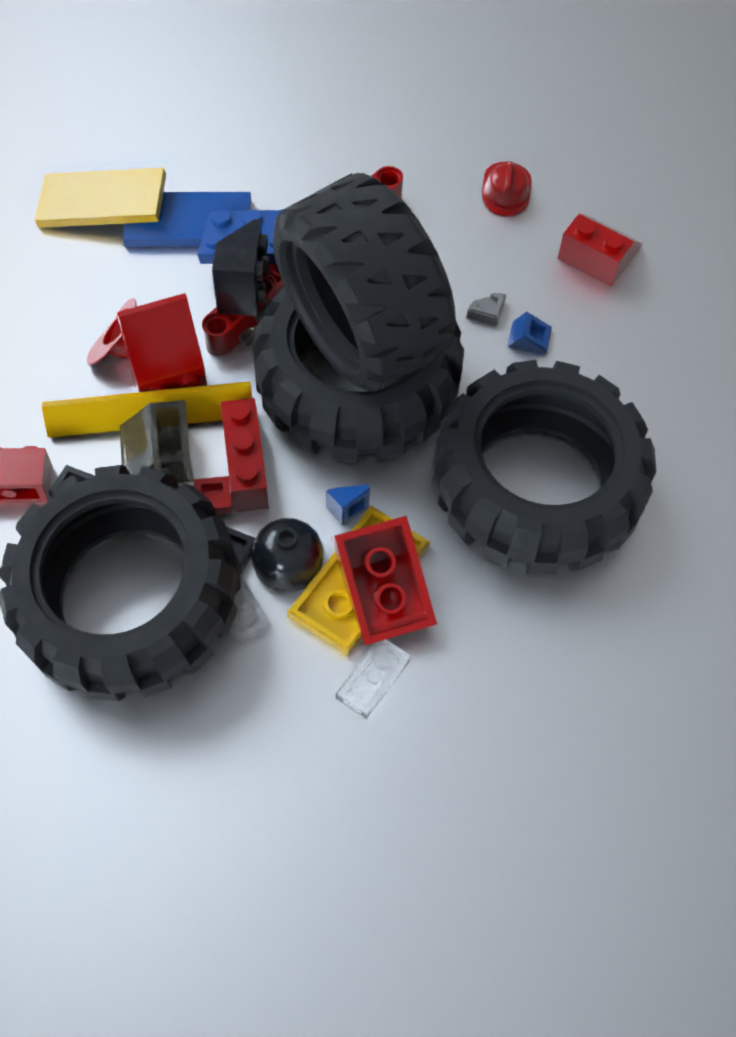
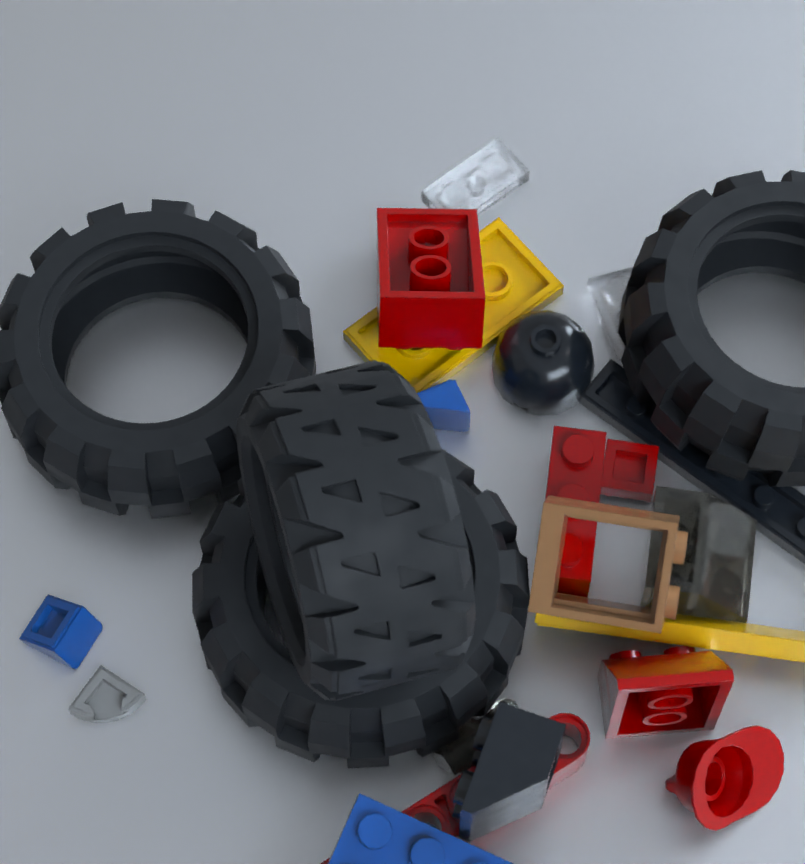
camera: 160 degrees left, 5 degrees up
none -> medium nougat window [528,495,689,634]

